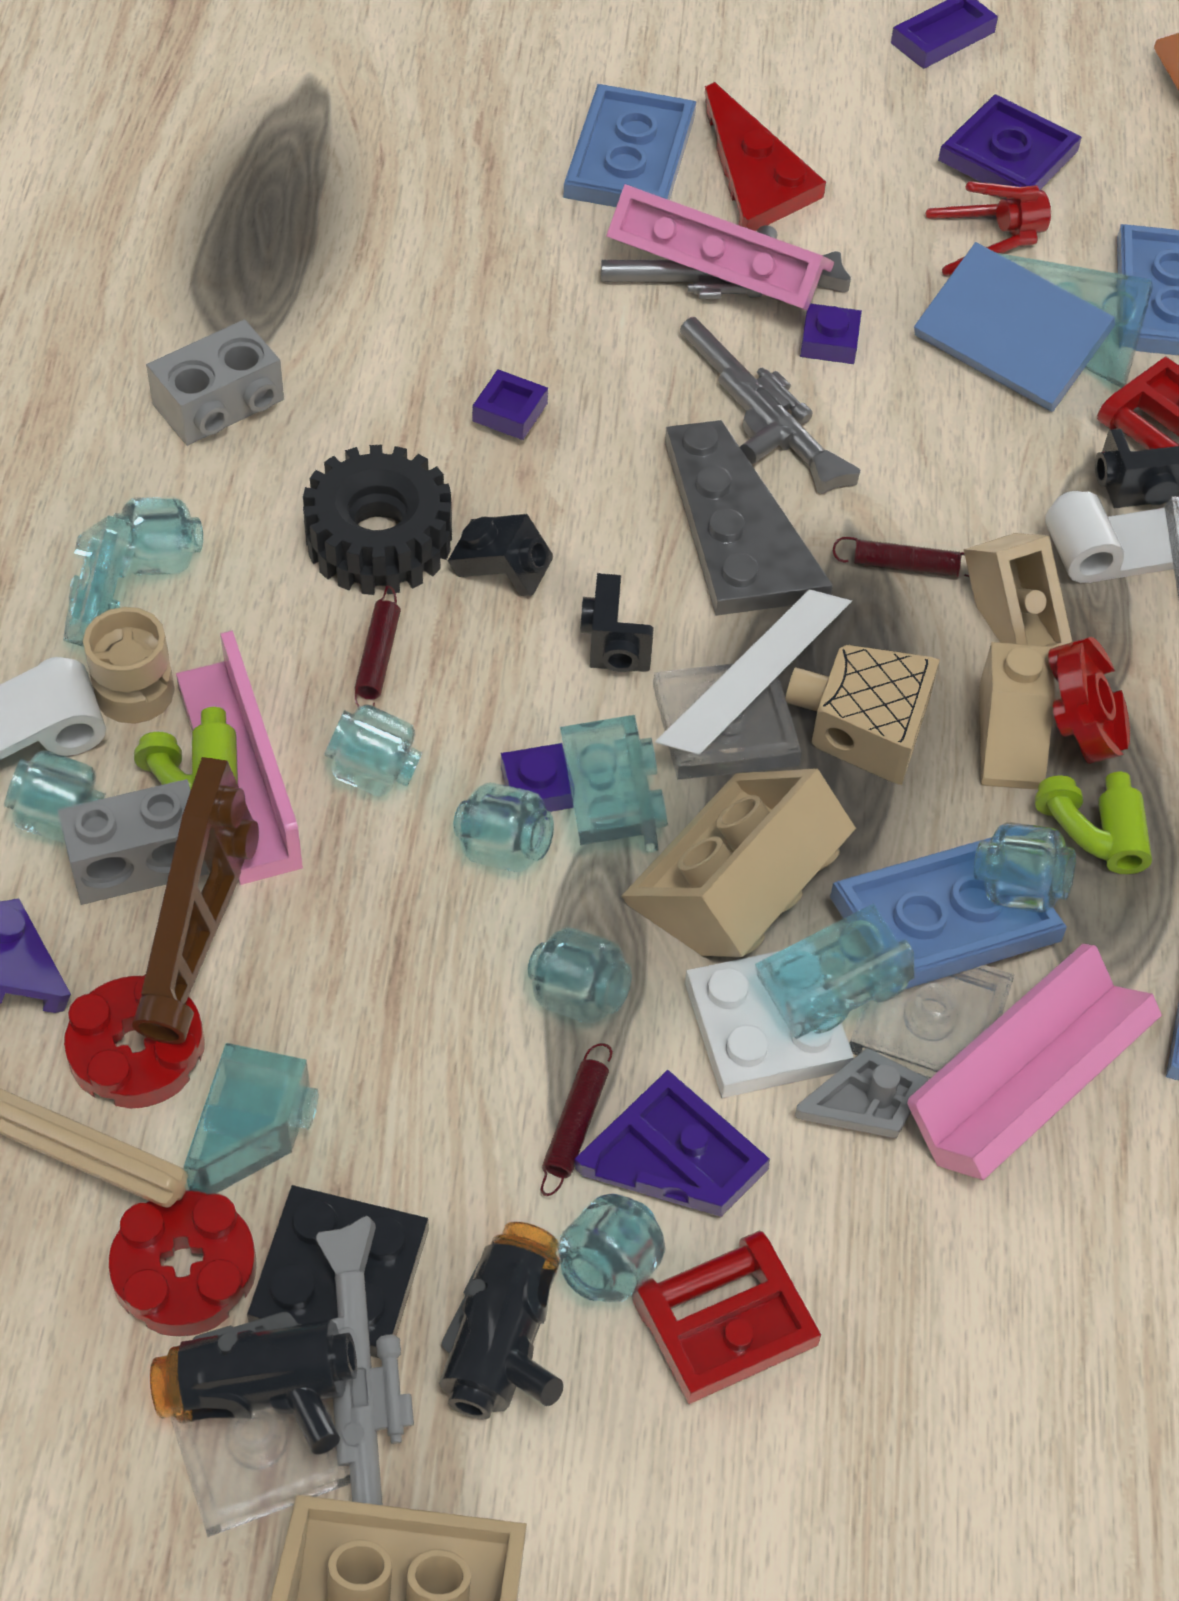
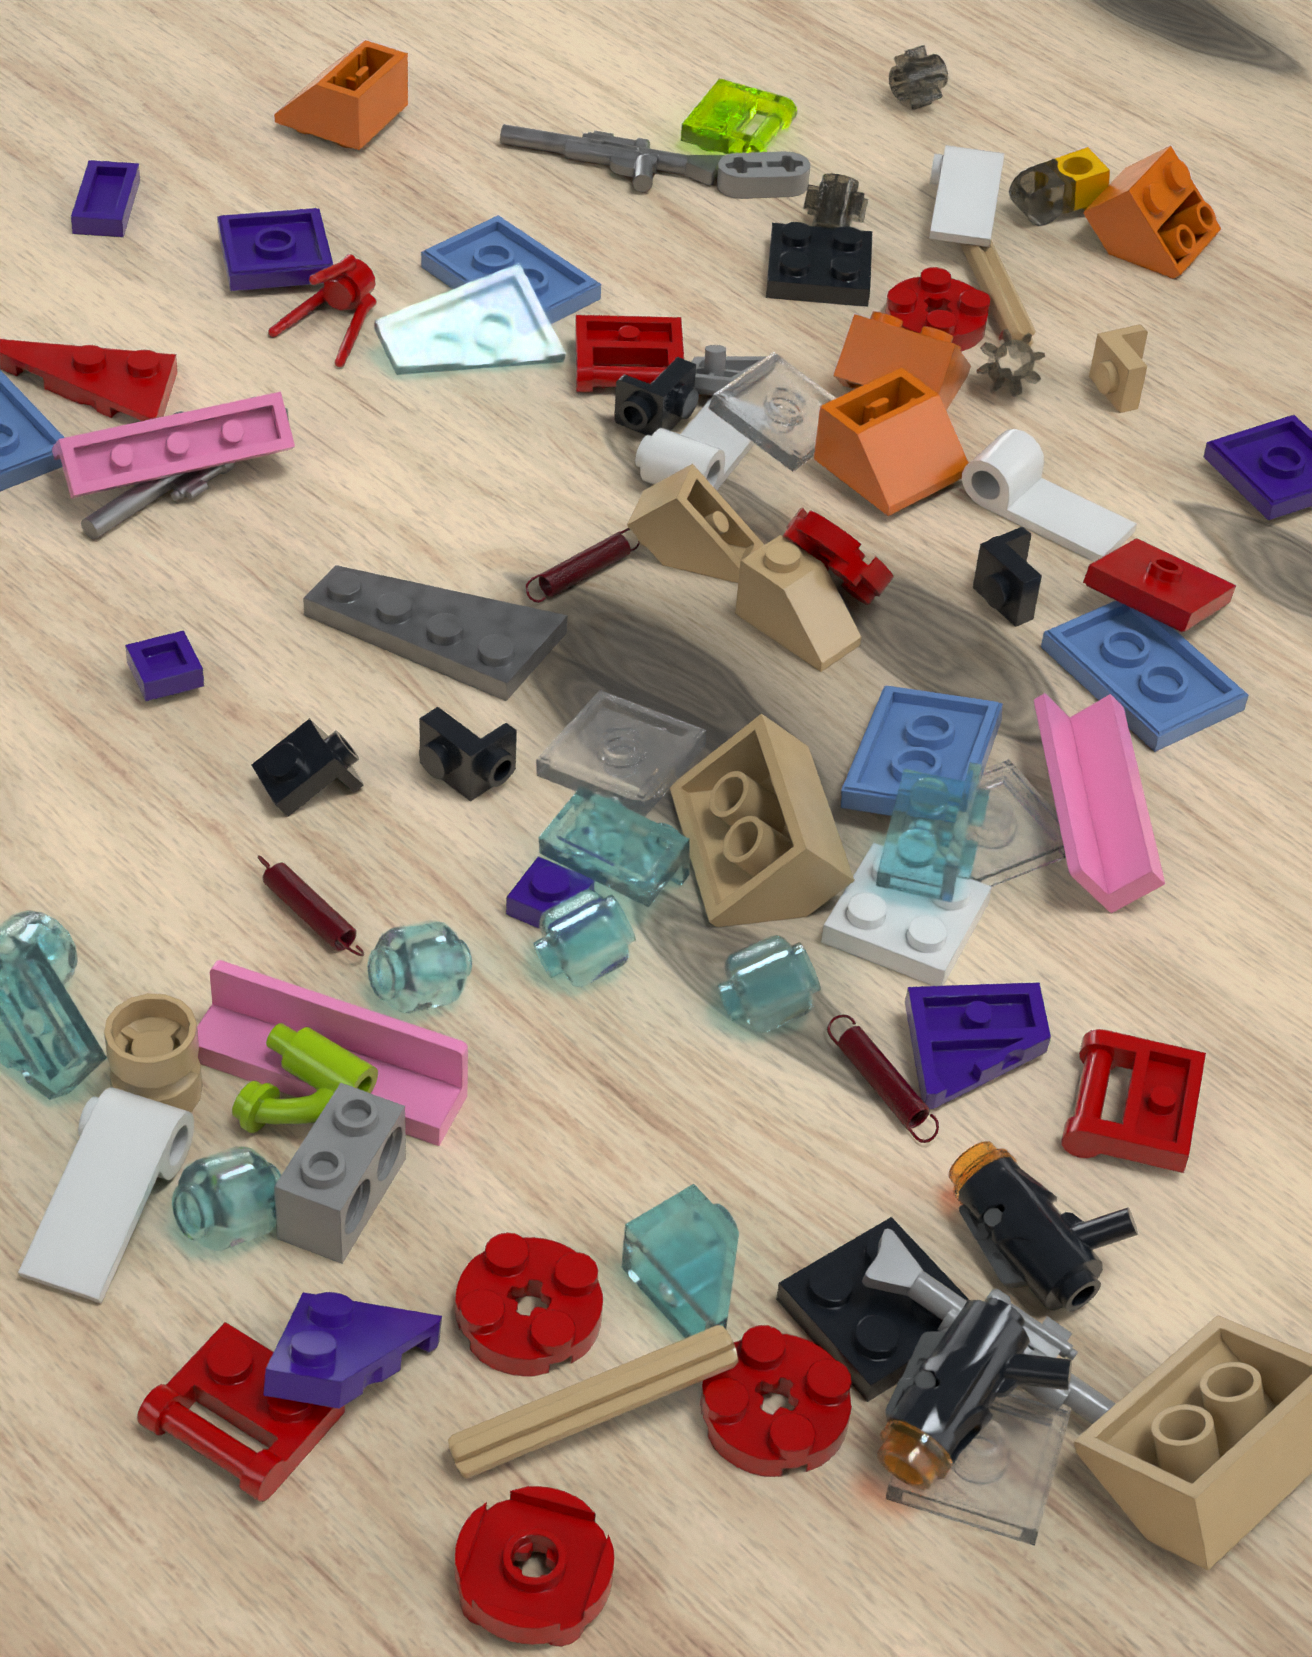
camera: 50 degrees left, 10 degrees down
reddish brown plate [132,757,259,1044] -> none
black tyre [303,445,452,595] -> none
clear light blue head [558,1194,666,1303] -> none
white sticker [655,589,852,755] -> none
flat silver piece [680,317,861,494] -> none
tan torso [785,645,940,785] -> none
light grey piece [795,1048,928,1138] -> none
dark purple plate [800,303,862,364] -> none
medium blue tile [914,242,1115,412] -> none
clear light blue head [974,822,1076,913] -> none
lime plant [1035,771,1152,874] -> none

